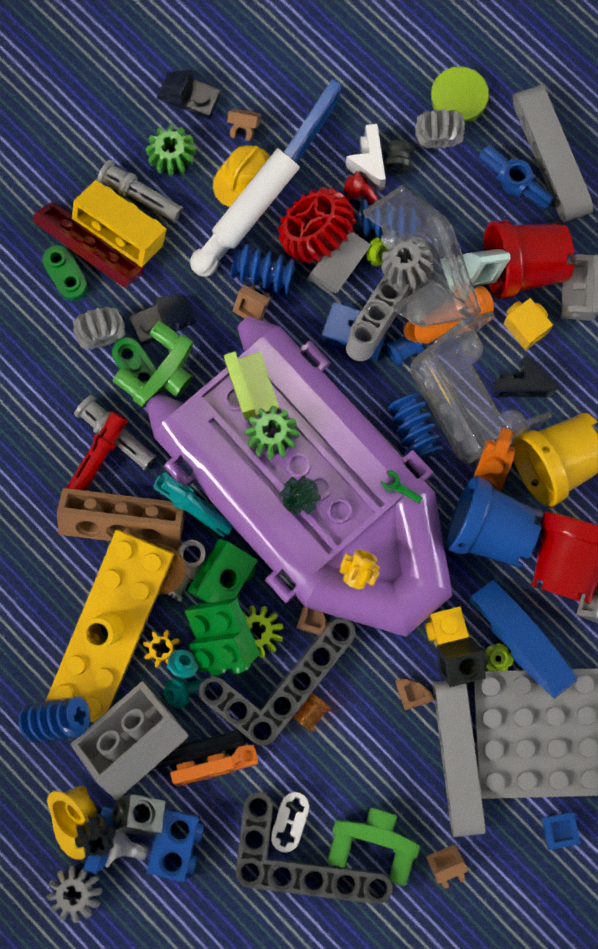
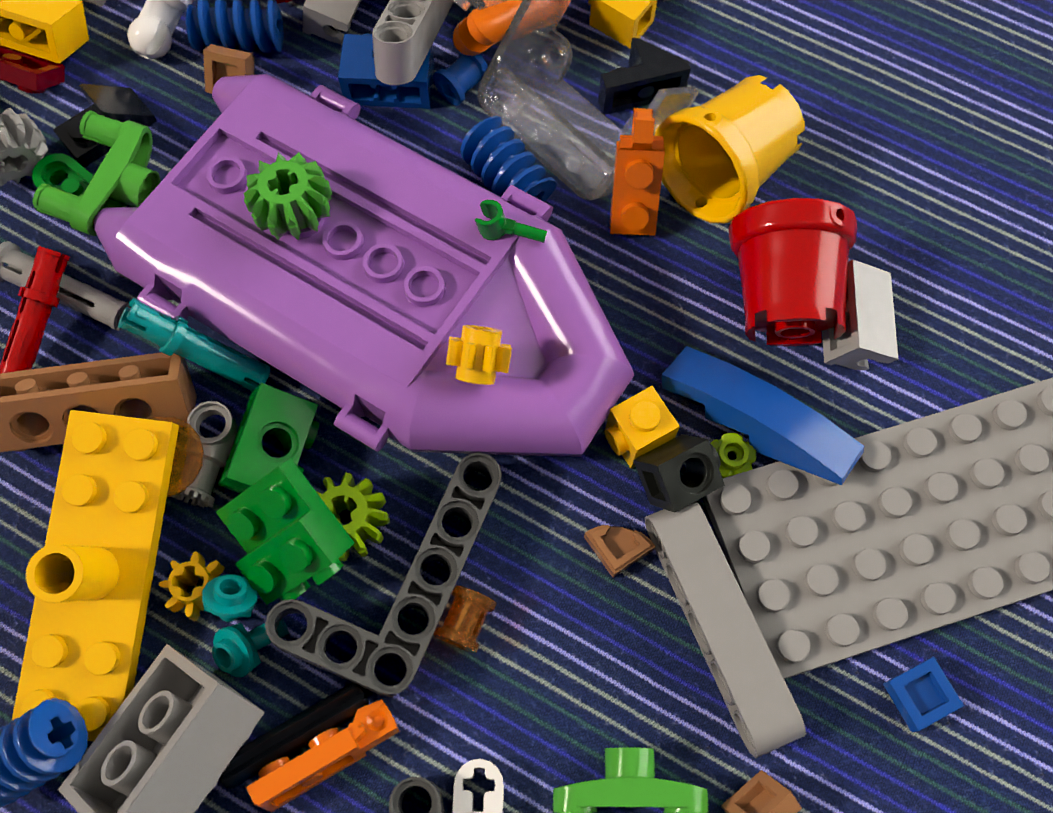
camera: 20 degrees left, 10 degrees down
lime panel [223,352,279,420] -> none
clear green gear [279,475,321,516] -> none
medium nougat tile [297,605,327,635] -> none
blue piece [446,475,543,568] -> none

